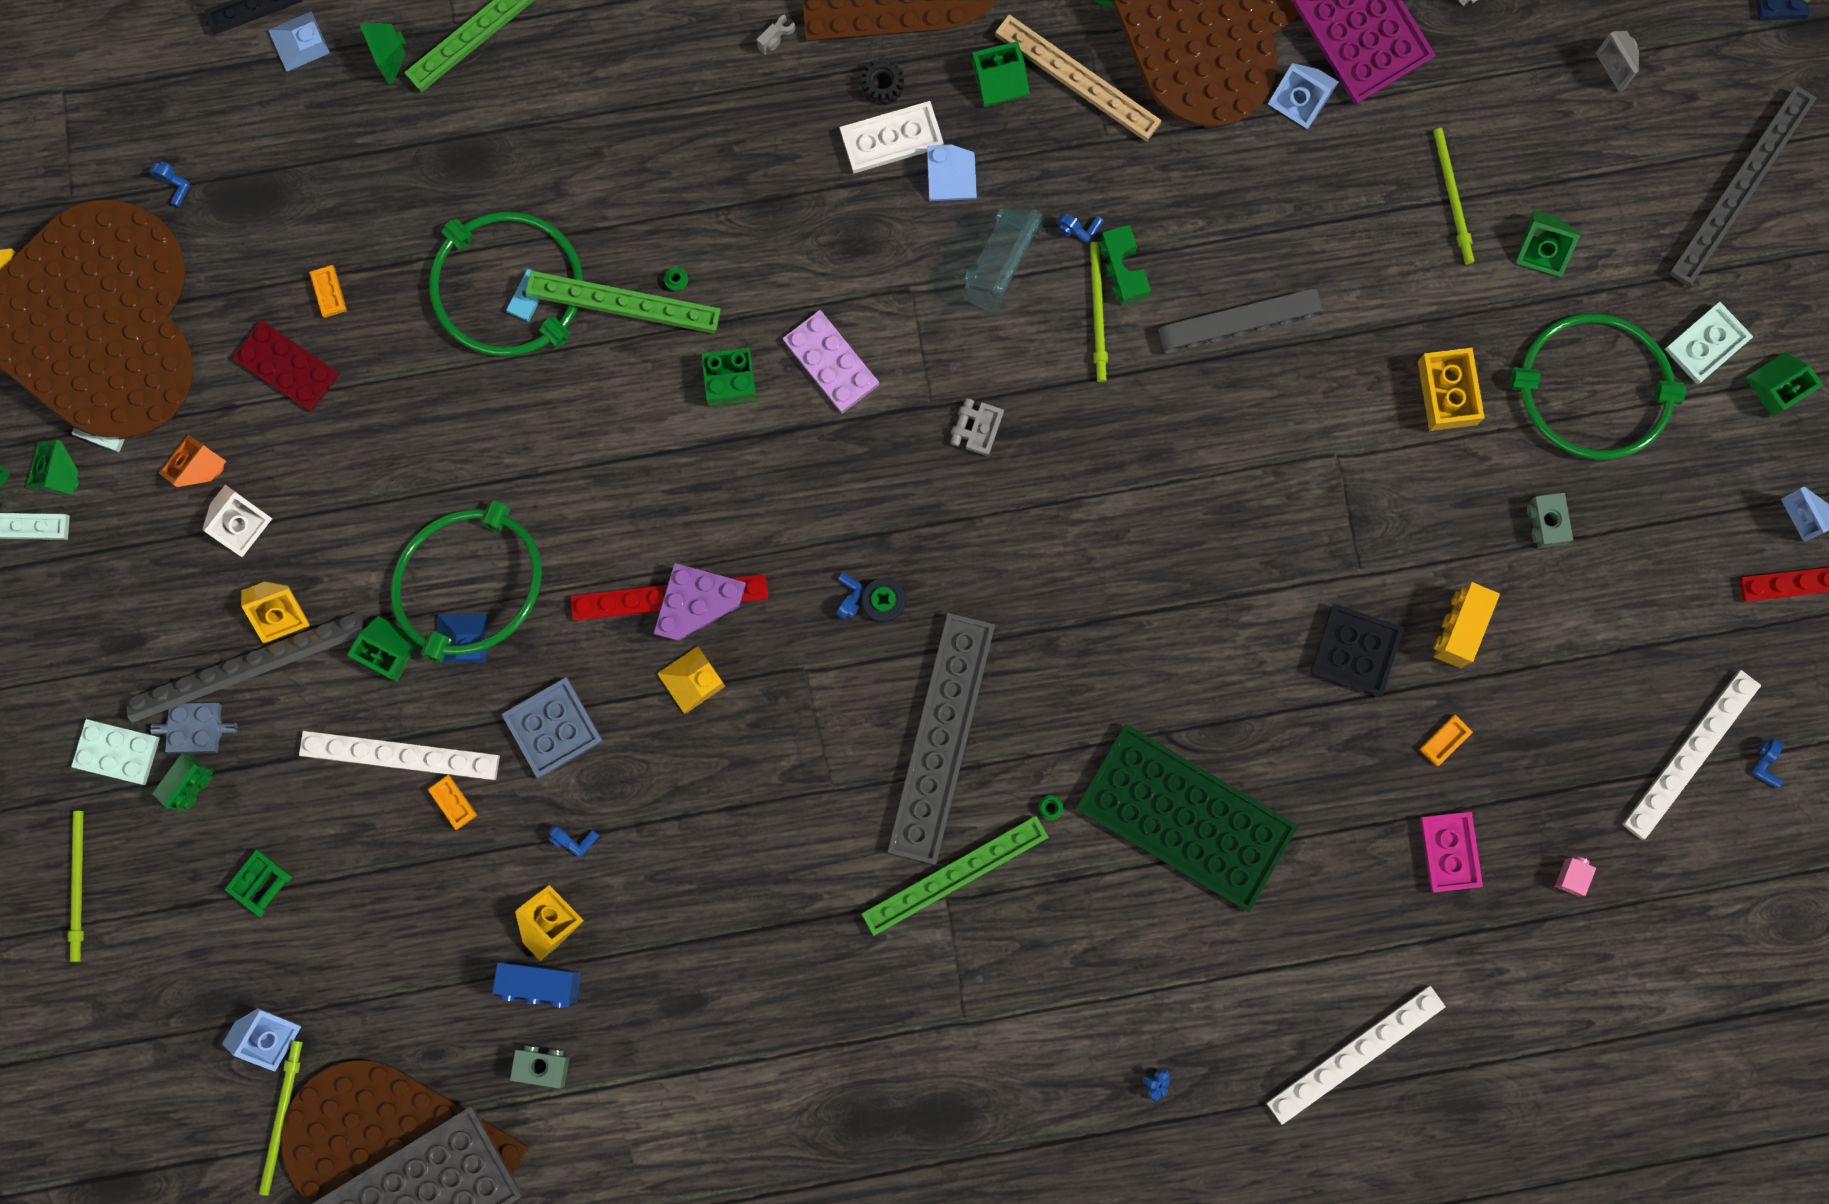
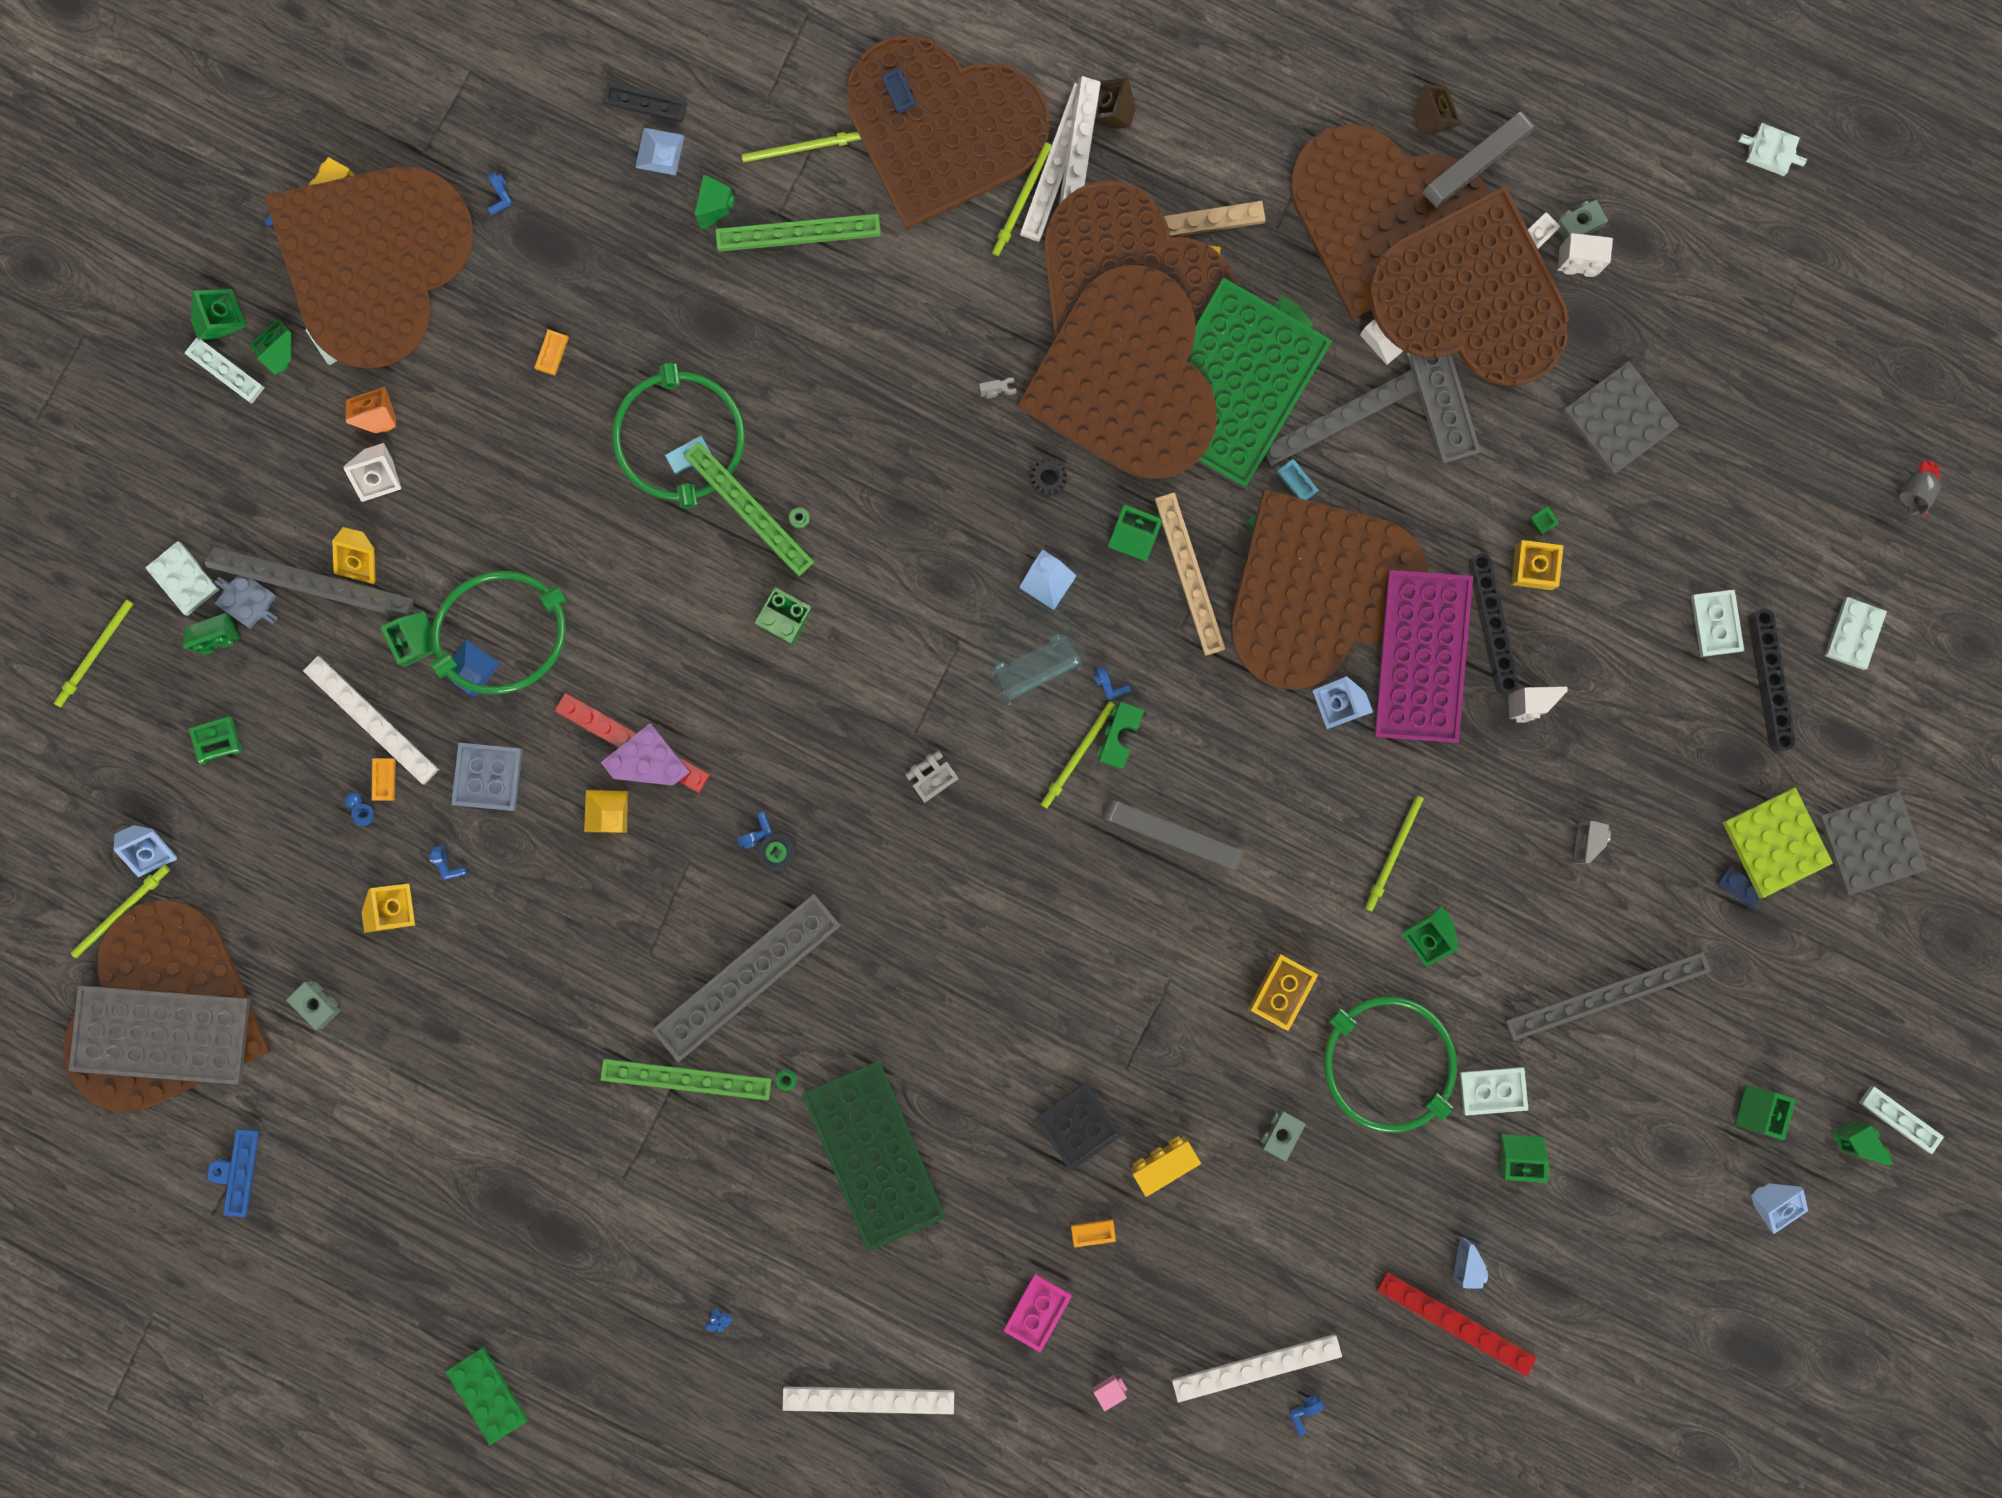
camera: 30 degrees right, 5 degrees up
dark red plate [233,320,340,413] -> none
blue brick [493,963,582,1008] -> none
lavender plate [782,310,879,414] -> none
white plate [840,101,944,174] -> none
none -> blue plate [344,792,374,826]

